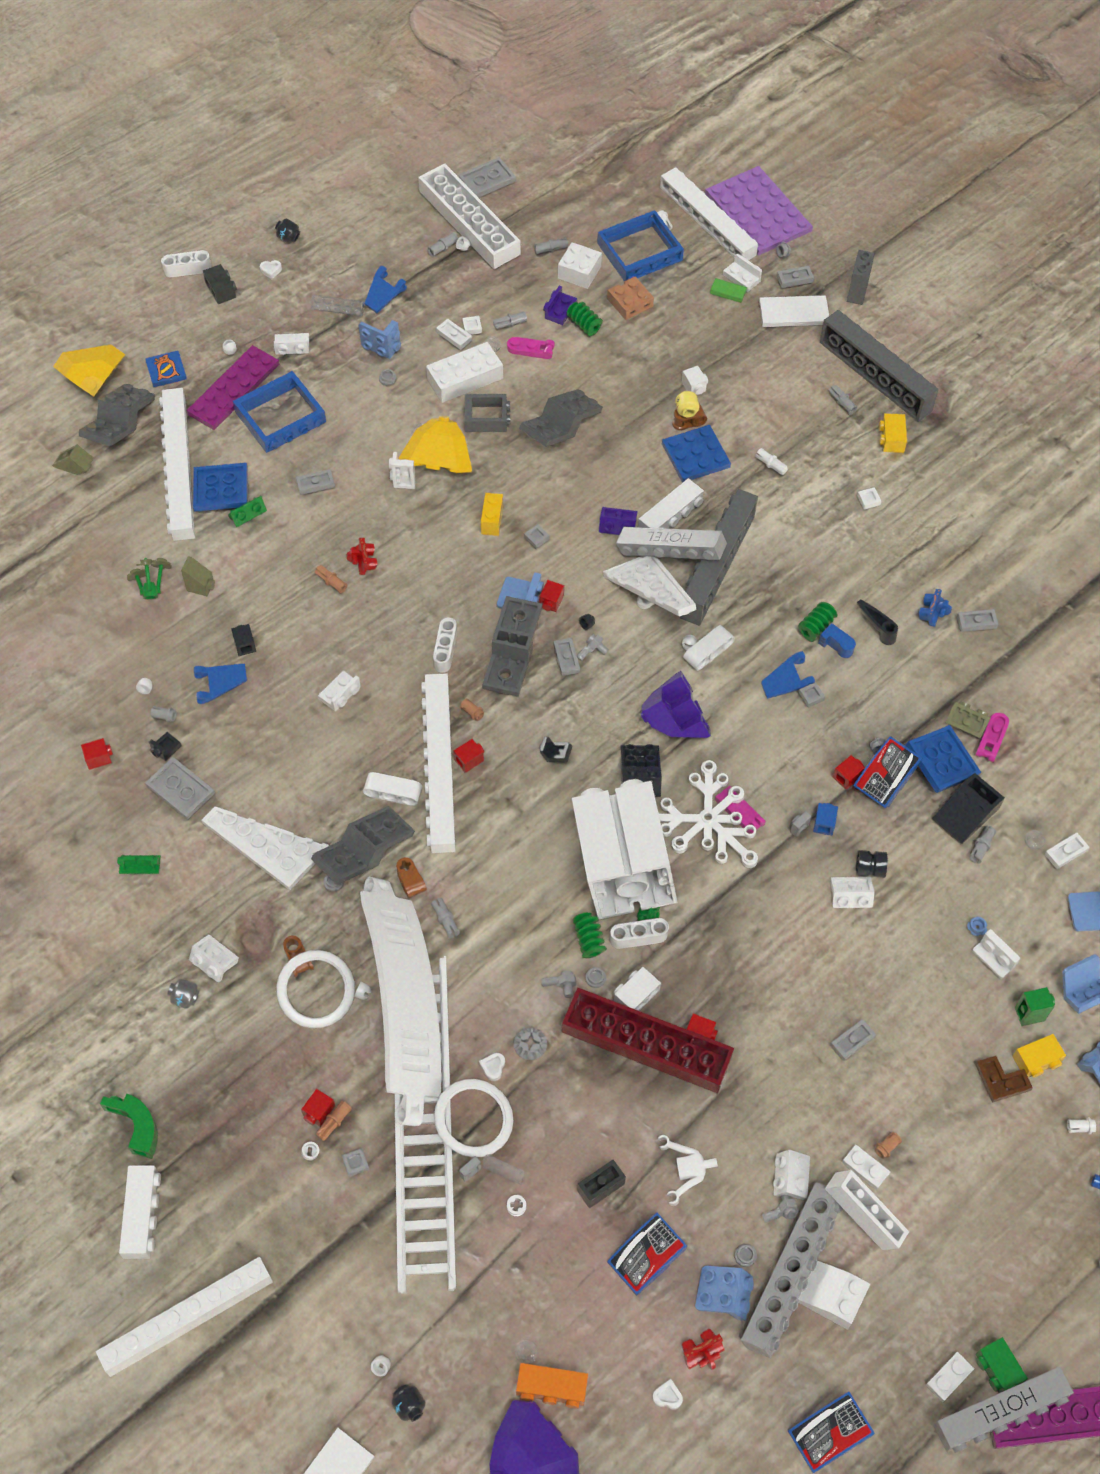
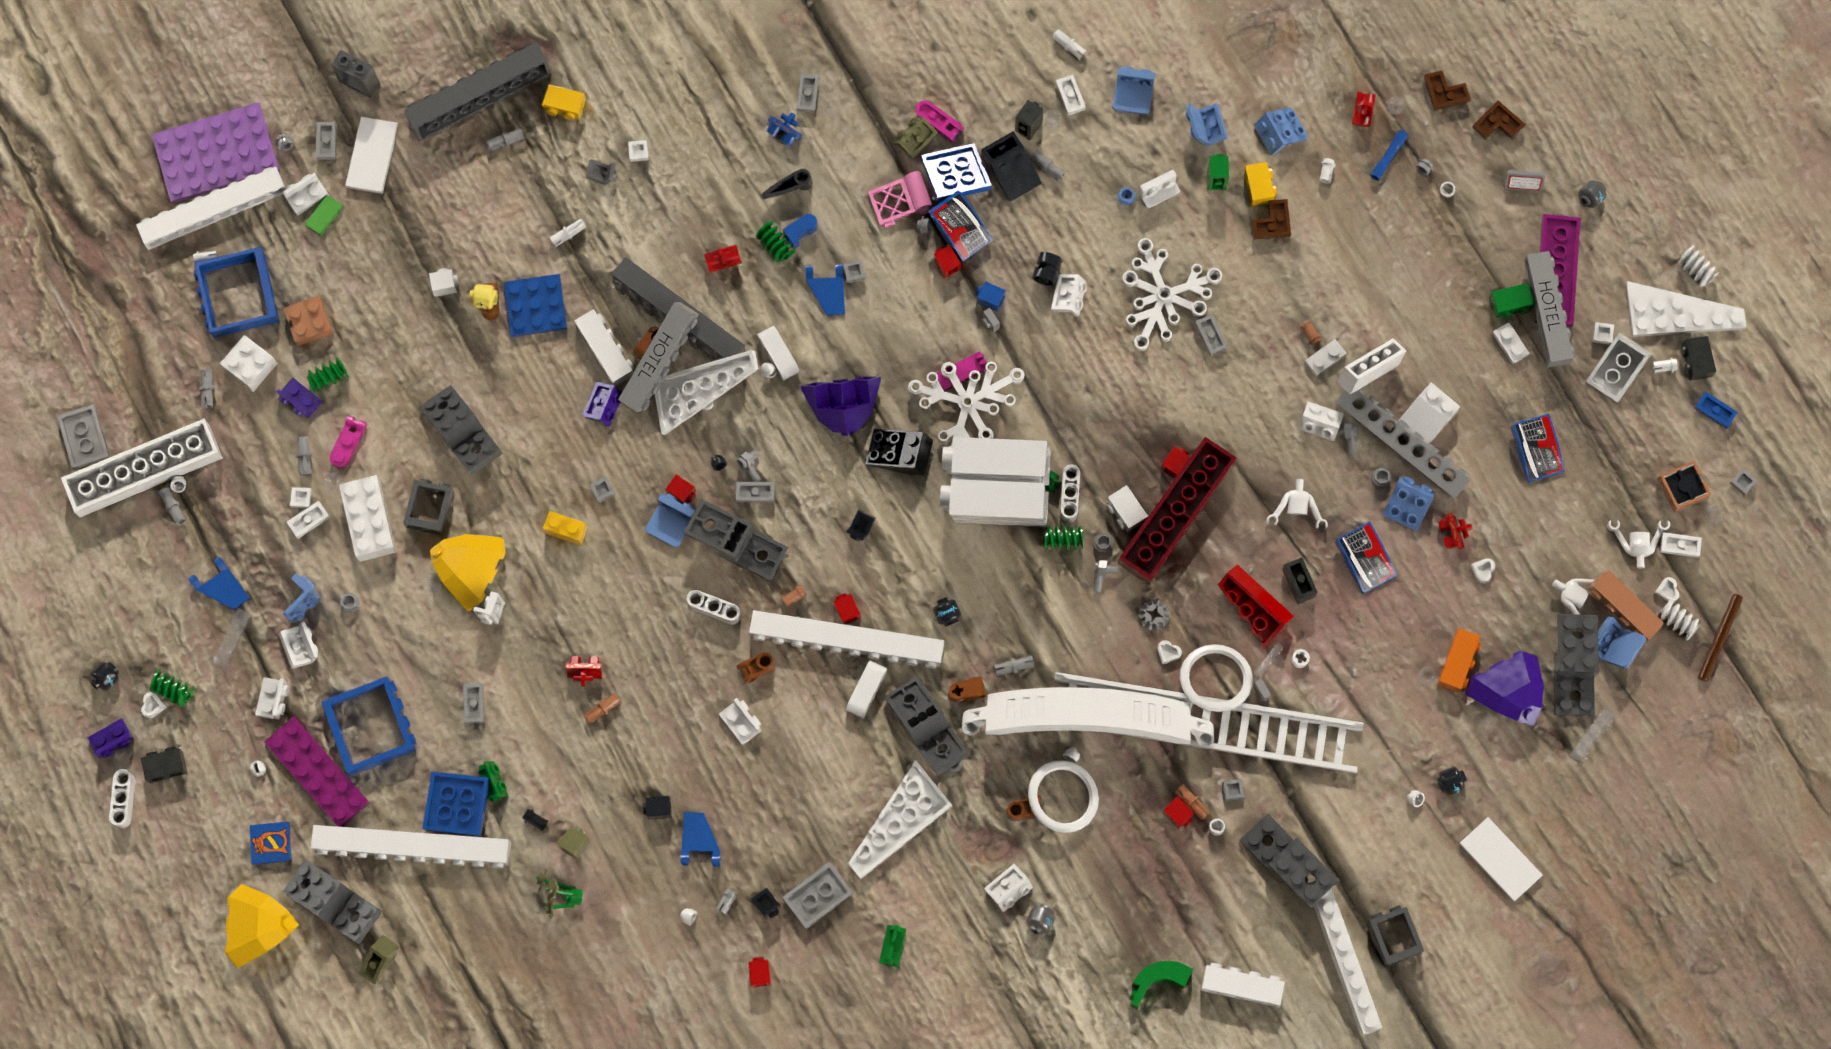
camera: 75 degrees left, 15 degrees up
none -> dark purple bracket [87,718,134,759]
none -> green piece [150,669,195,707]
none -> white bracket [279,622,318,669]
none -> black pin [522,809,549,831]
none -> flat silver bracket [585,159,616,185]
none -> red hips [704,245,742,273]
none -> dark orange piece [736,652,775,684]
none -> bright pink piece [868,171,933,228]
none -> black head [933,597,961,627]
none -> pearl dark grey brick [1015,100,1044,140]
none -> white plant [1122,238,1222,351]
none -> red wedge [1217,564,1294,649]
none -> dark grey bracket [1239,814,1339,909]
none -> dark grey window [1368,905,1424,967]

